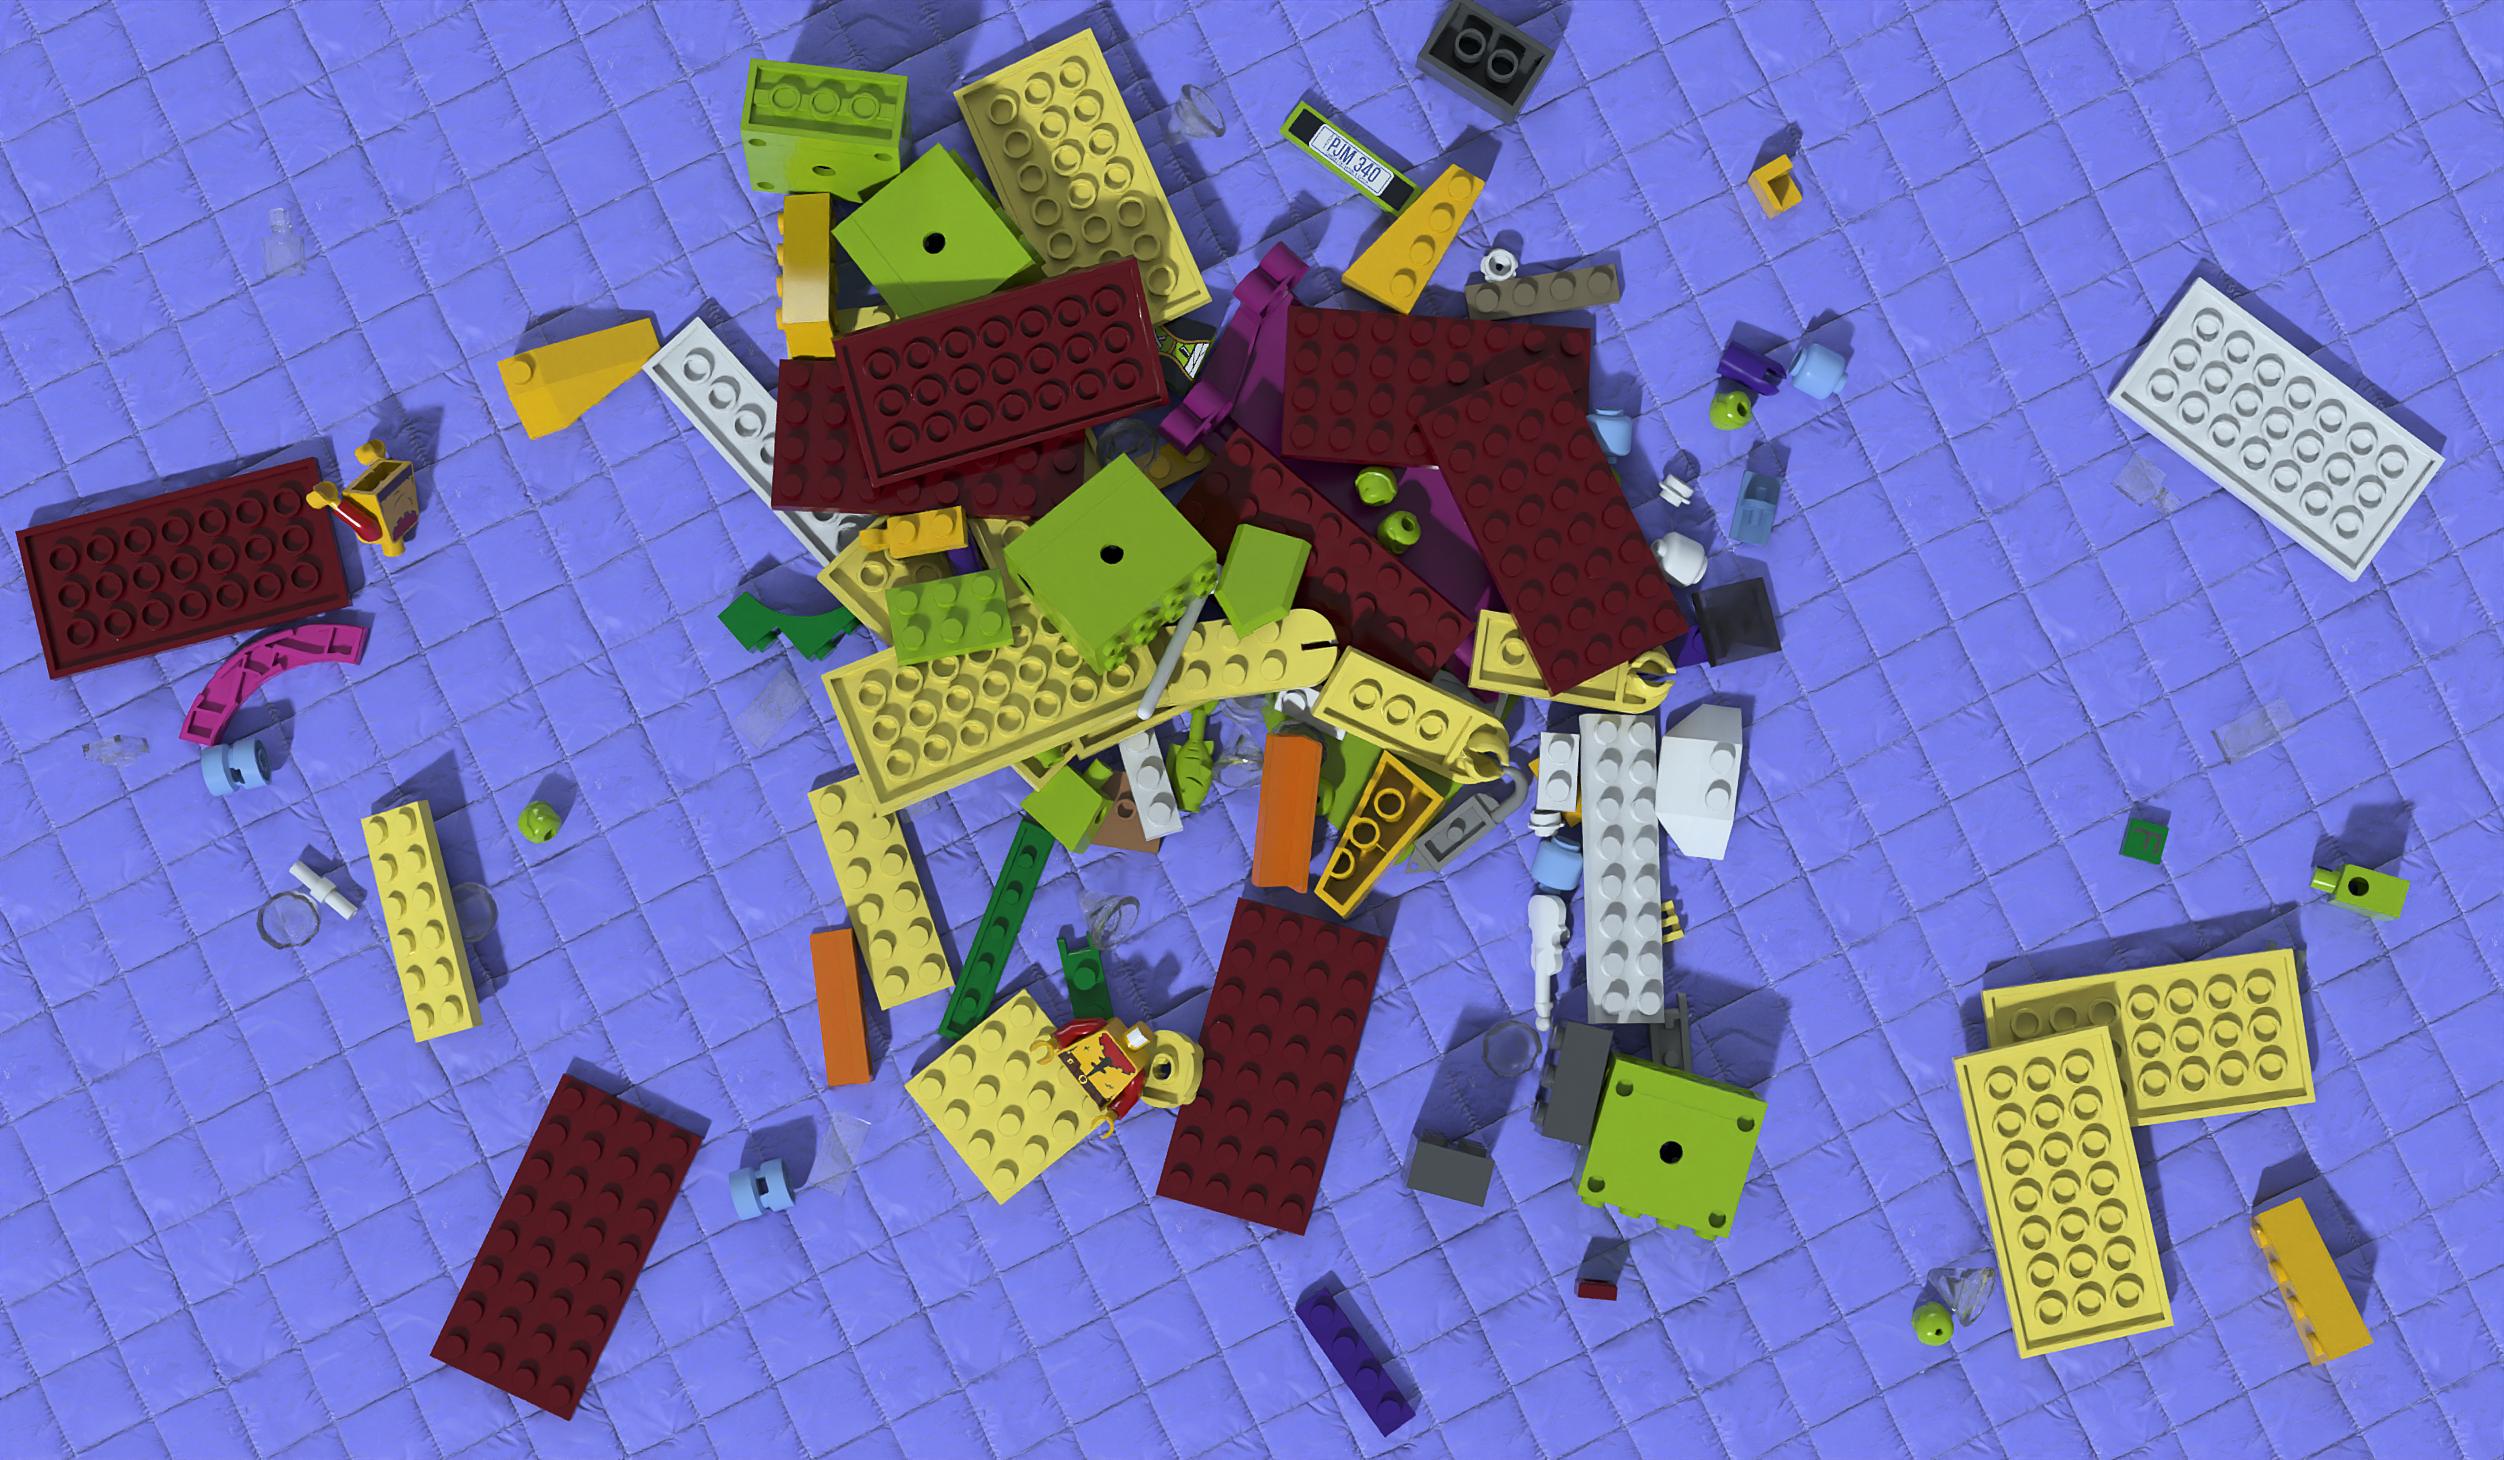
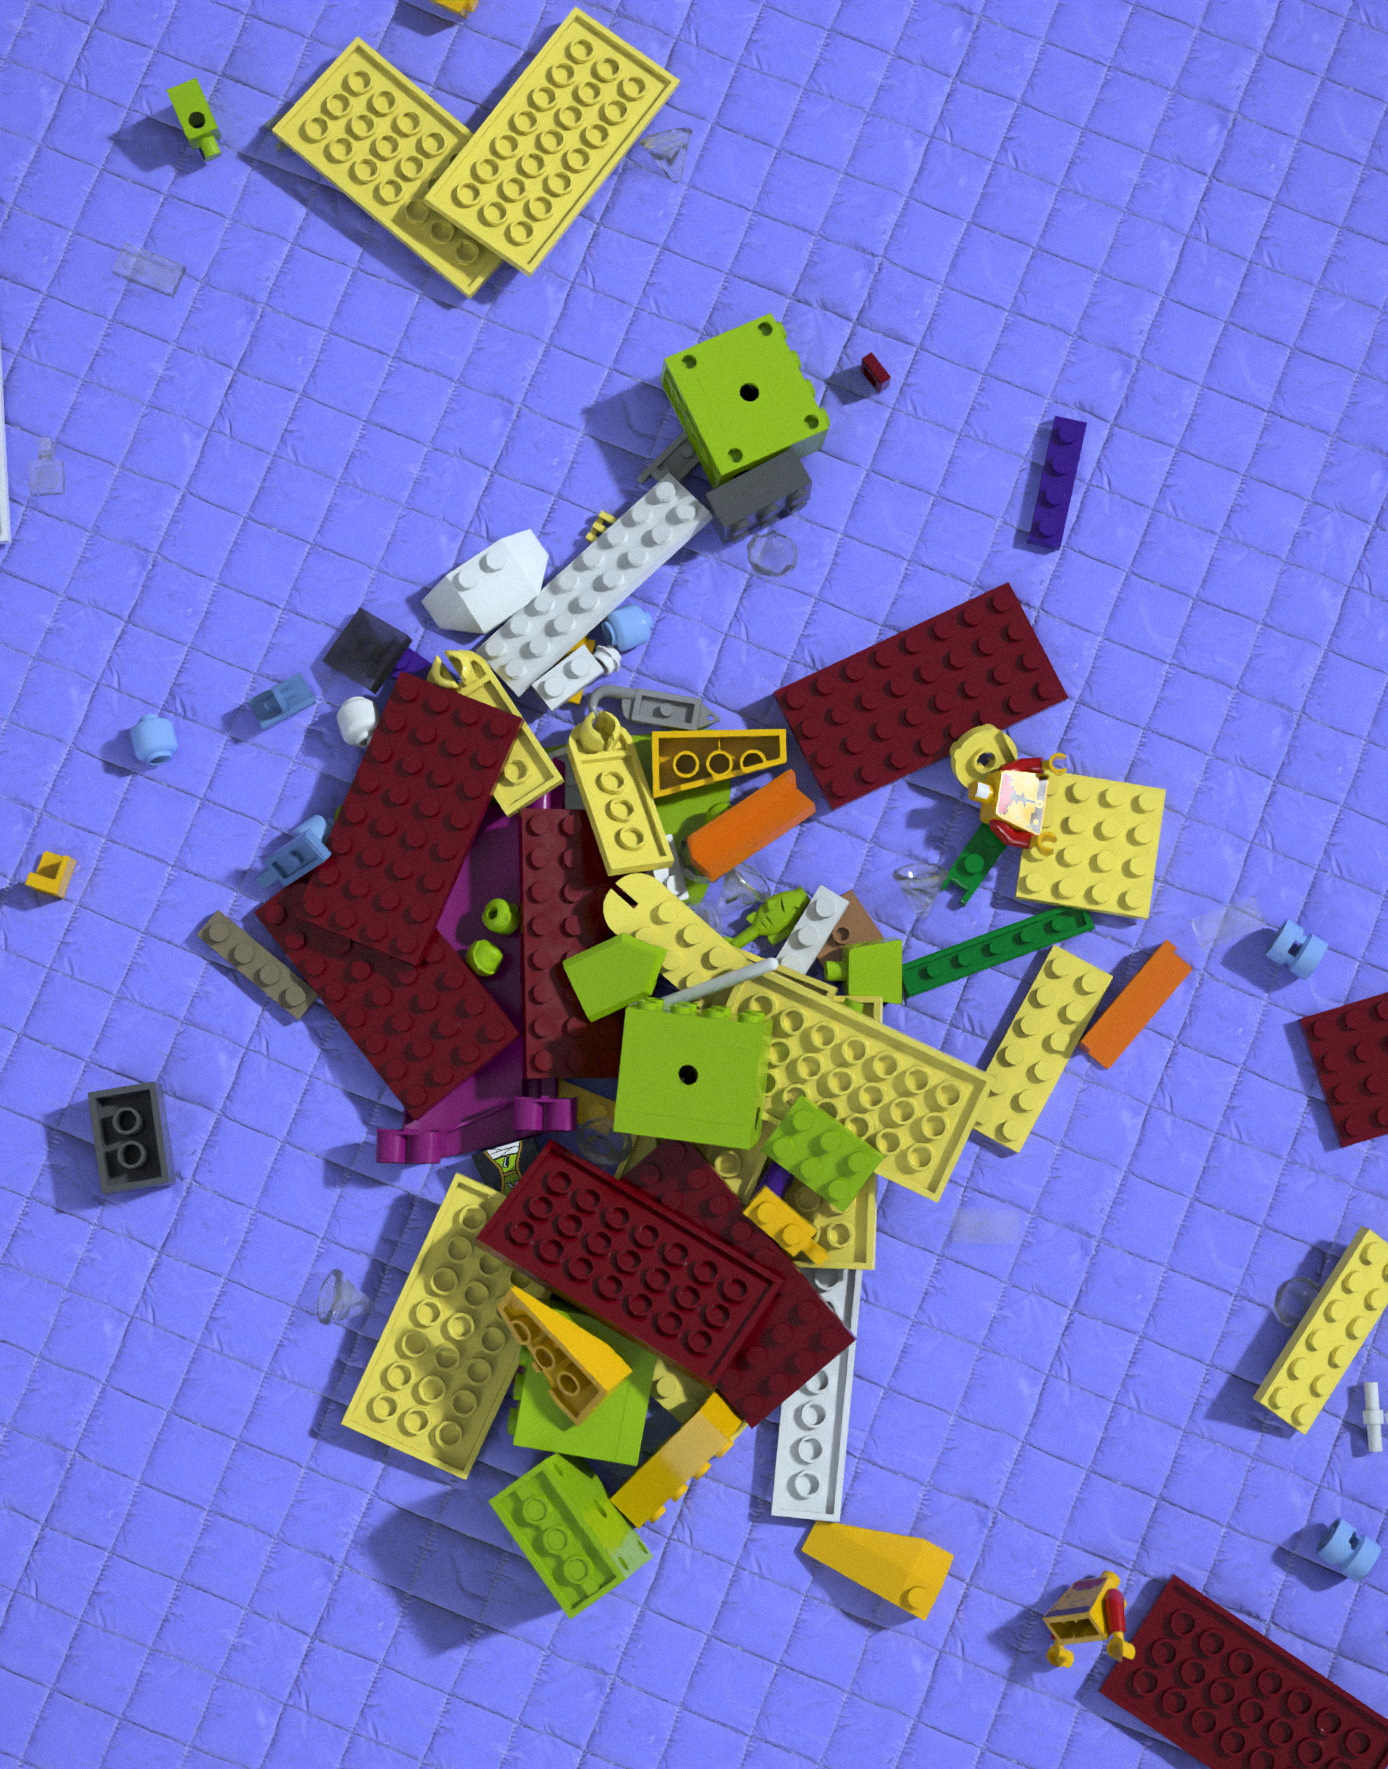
camera: 130 degrees left, 5 degrees down
dark pink tile [179,623,370,746] -> none
lime piece [517,801,562,844] -> none
green arch [717,591,864,662] -> none
tile [1279,100,1423,220] -> none
yellow wedge [1341,164,1486,316] -> none
dark grey brick [1400,1128,1495,1207] -> none
white plate [1480,248,1518,282] -> none
white piece [1528,894,1570,1031] -> none
white plate [1658,473,1695,507] -> none
lime piece [1709,391,1753,431] -> none
dark purple piece [1716,340,1787,396] -> none
lime piece [1911,1301,1954,1346] -> none
green tile [2119,818,2169,865] -> none
none -> medium blue hinge [255,828,332,889]
none -> yellow wedge [496,1285,632,1427]

